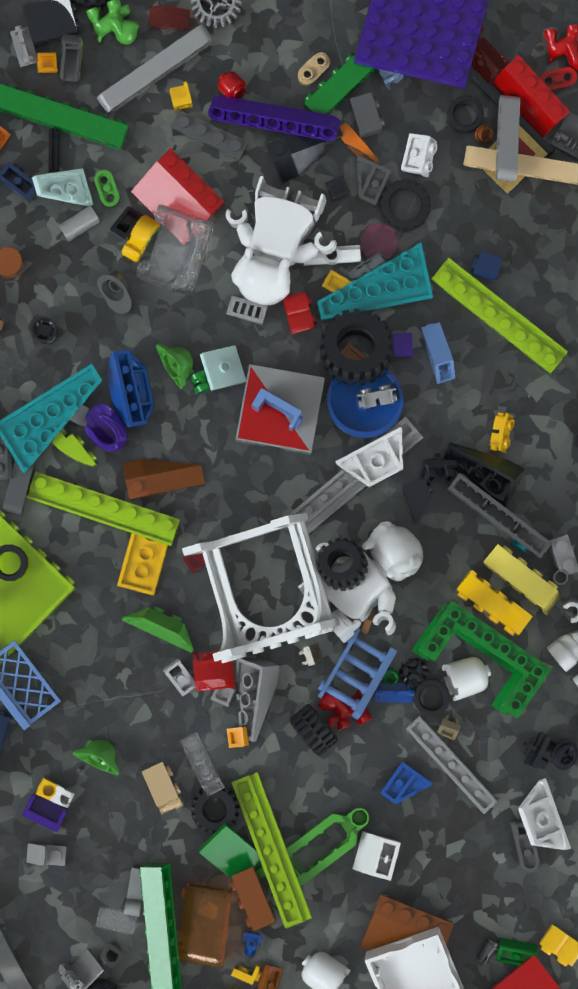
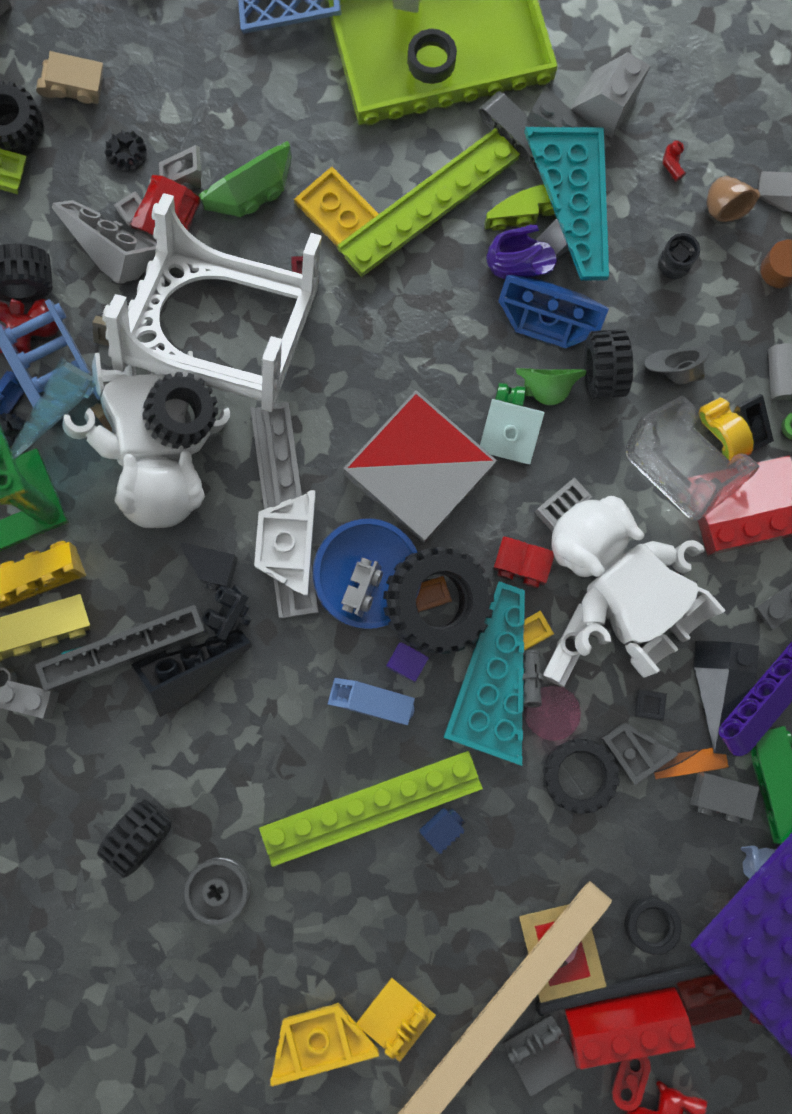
camera: 120 degrees right, 5 degrees down
bright green hat [73,740,120,776] -> none
dark orange wedge [122,459,205,500] -> none
clear brick [180,732,225,796] -> none
light orange tile [227,726,249,748] -> none
medium blue panel [252,388,303,431] -> none
green hinge [383,668,399,685] -> none
white bracket [401,133,437,177] -> none
dark orange plate [475,124,493,143] -> none
yellow hinge [489,412,514,453] -> none
light grey beam [495,95,520,181] -> none
none -> clear light blue wedge [10,357,96,460]
none -> black gear [104,129,147,171]
none -> black tyre [584,329,633,399]

